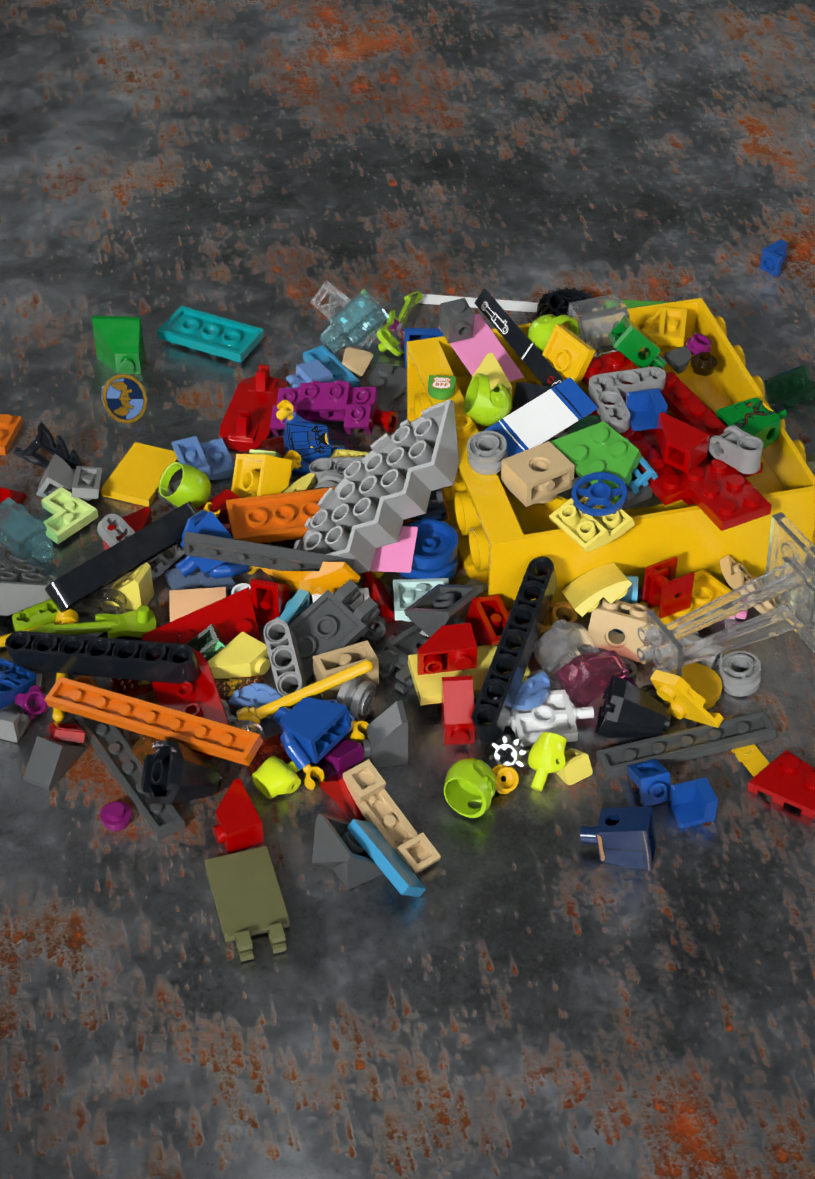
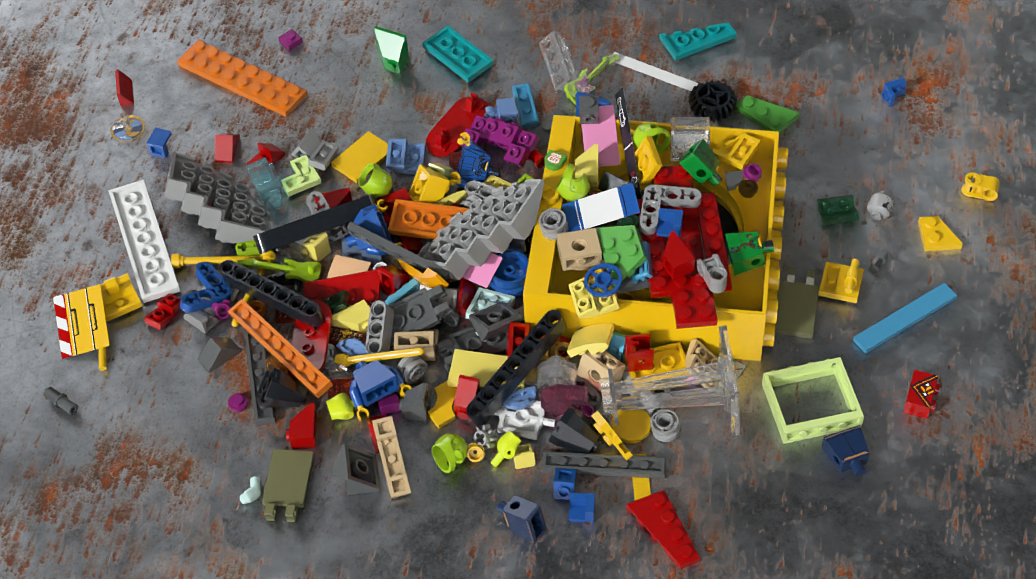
camera: 25 degrees right, 10 degrees up
black piece [13,422,83,470] -> none
red tile [49,722,85,743] -> none
shield [101,374,147,424] -> none
clear light blue hinge [320,289,389,353] -> none
tan slope [342,347,373,378] -> none
dark azure tile [347,819,427,897] -> none
red slope [417,622,477,675] -> none
none -> light aqua arm [240,477,261,504]
none -> yellow tile [428,380,457,429]
none -> teal wing [659,22,737,61]

